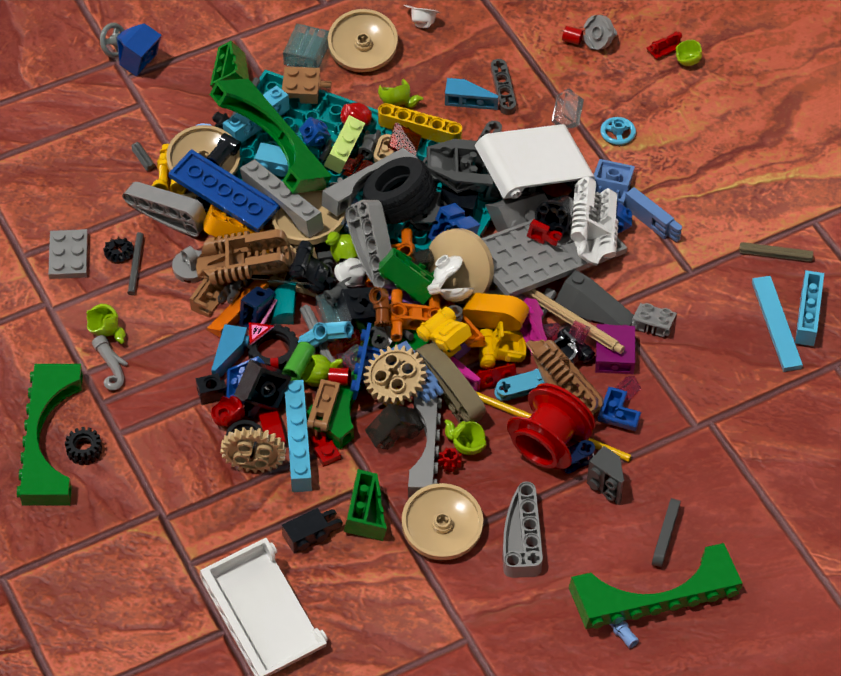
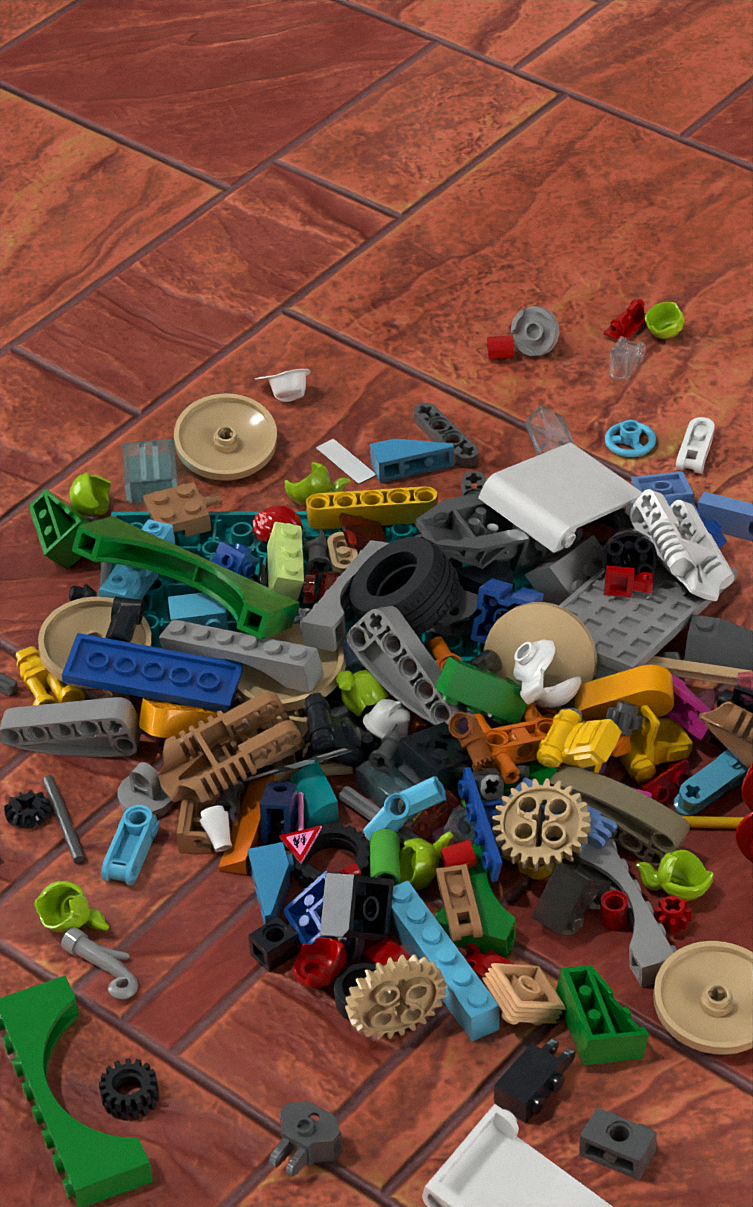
camera: 20 degrees left, 10 degrees down
none -> lime hair [69,472,111,517]
none -> medium azure piece [101,805,160,886]
none -> white cone [200,805,232,852]
none -> dark grey hinge [269,1101,342,1177]
none -> white sticker [316,439,376,484]
none -> light nougat brick [482,963,566,1026]
none -> dark grey brick [579,1107,657,1181]
none -> red beam [600,890,628,931]
none -> dark grey gear [606,701,644,736]
none -> clear piece [608,336,646,380]
none -> white plate [676,417,715,474]

